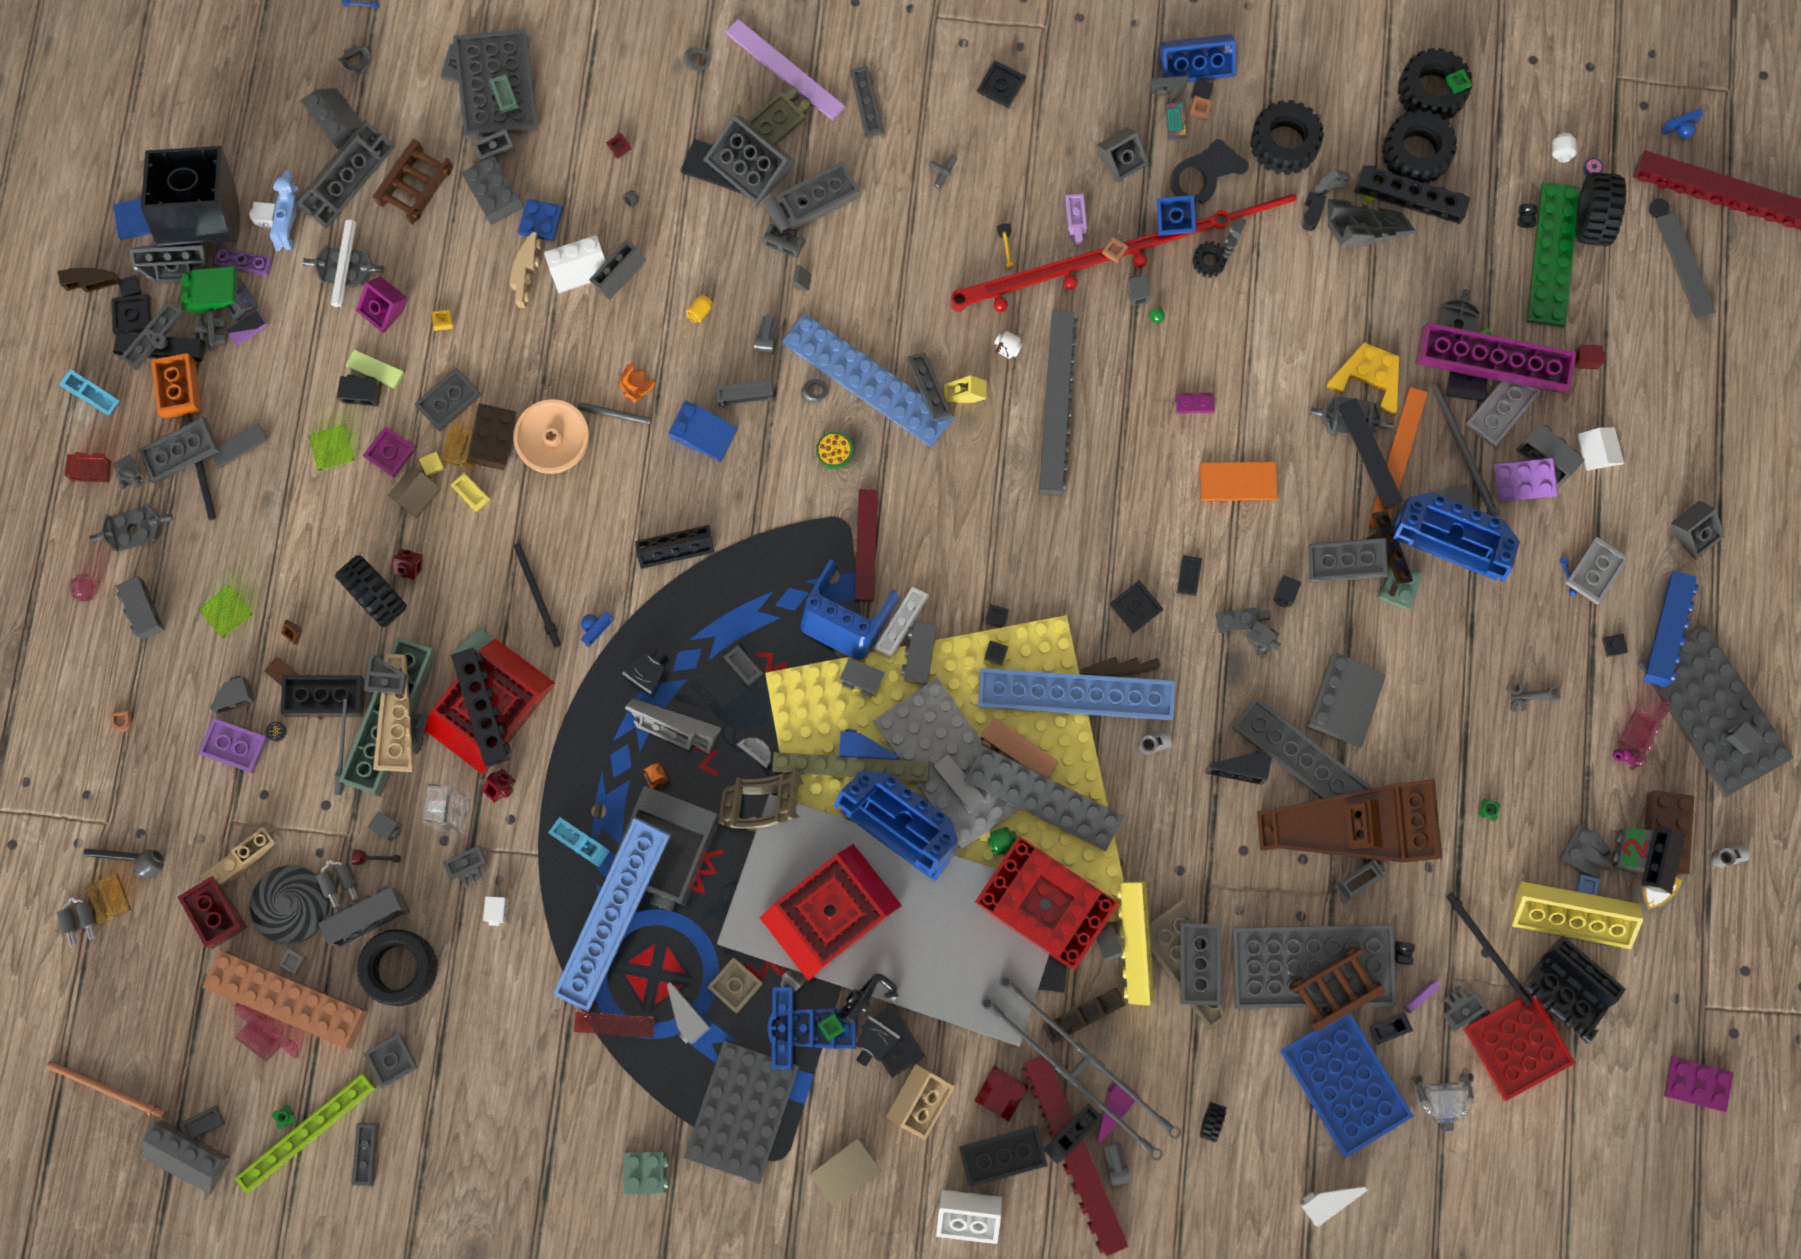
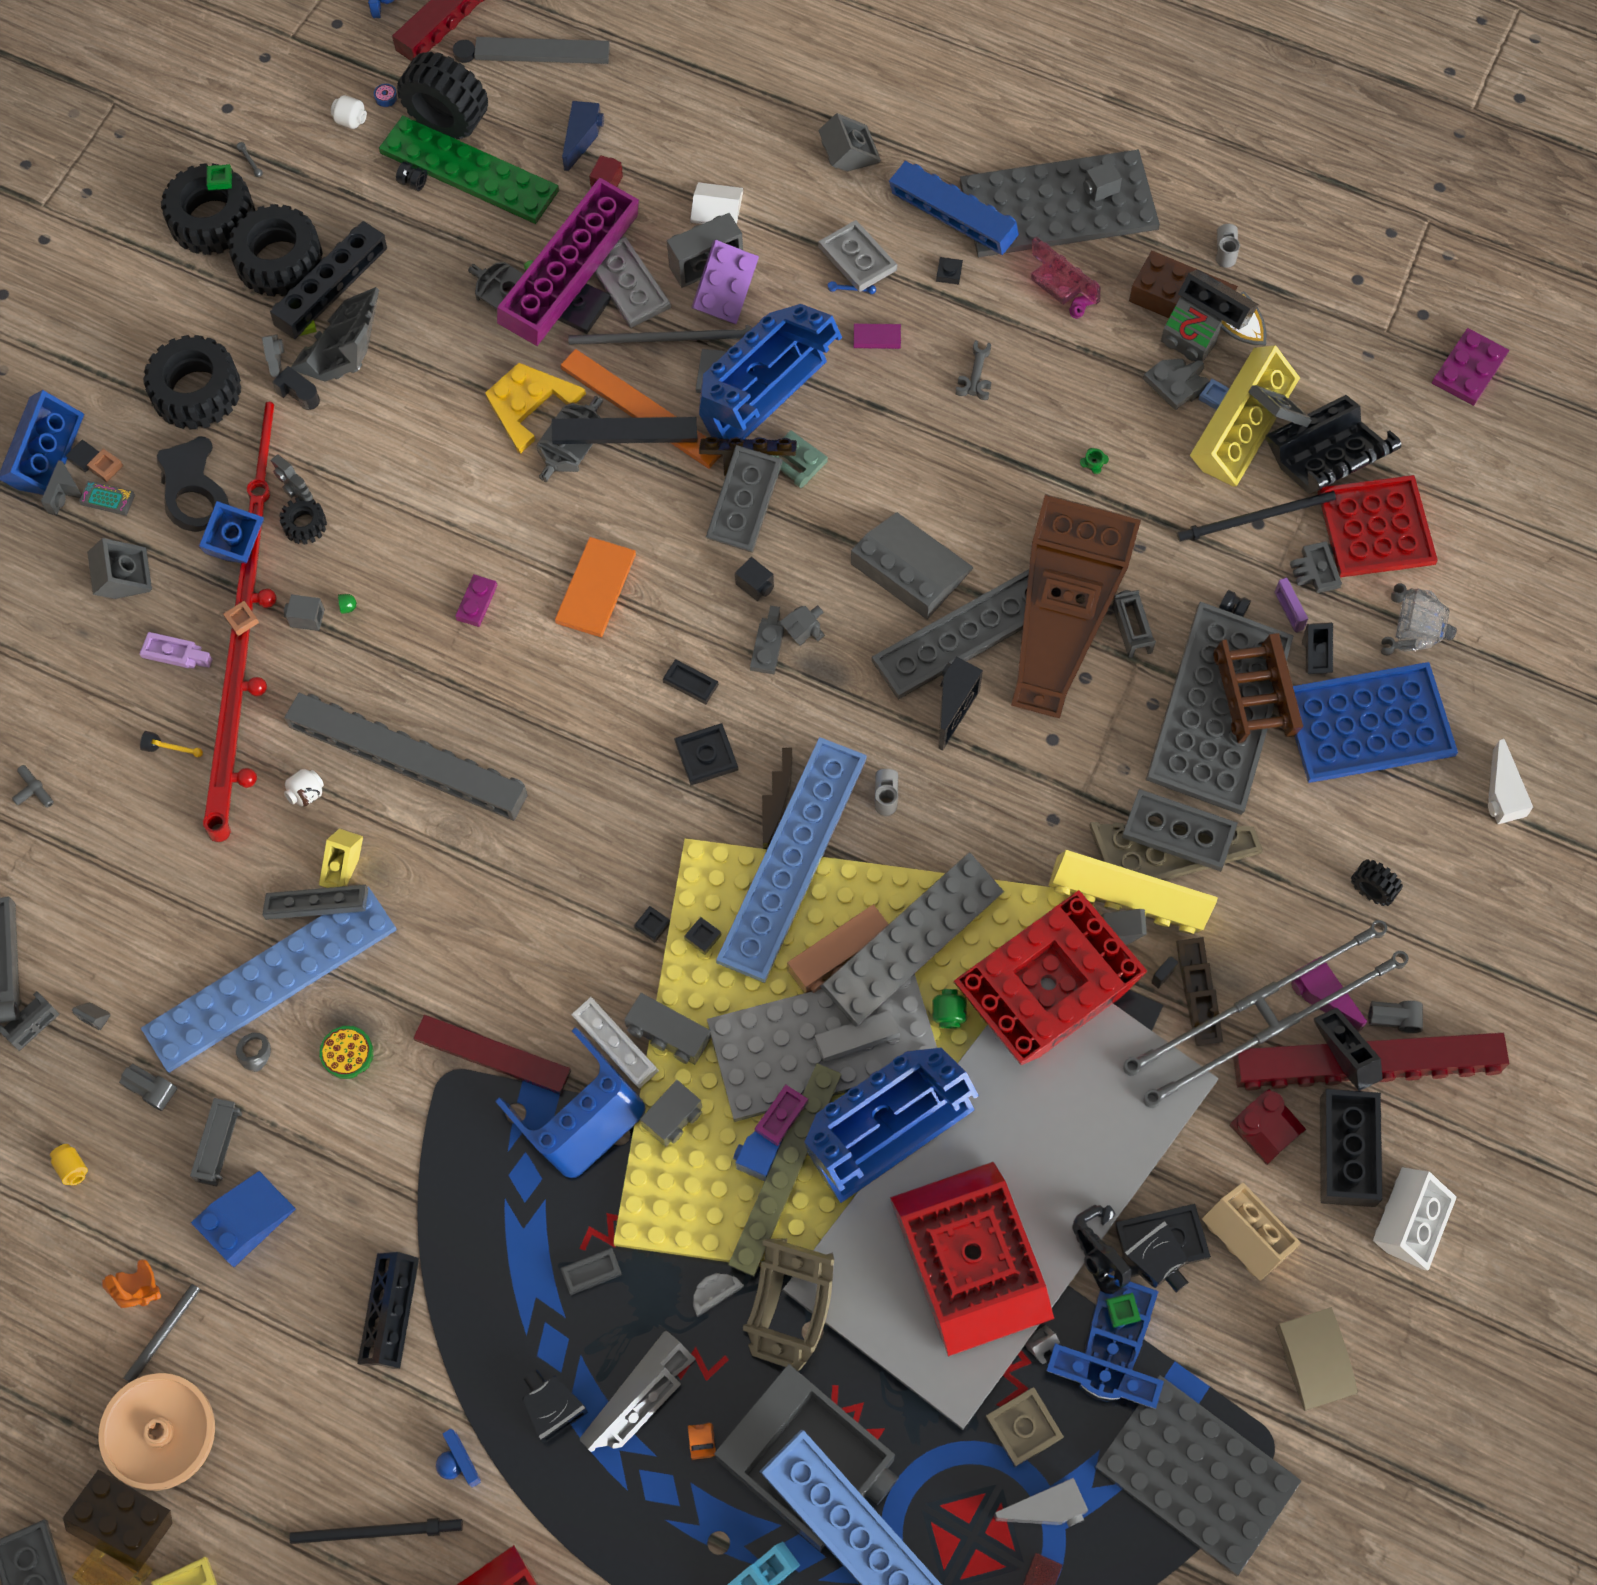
camera: 75 degrees left, 10 degrees down
none -> dark grey hinge [237,142,263,177]
none -> dark blue slope [562,101,604,171]
none -> magenta plate [755,1084,808,1146]
none -> magenta tile [854,324,901,349]
none -> black tile [1151,956,1178,989]
none -> dark grey tile [1249,385,1312,427]

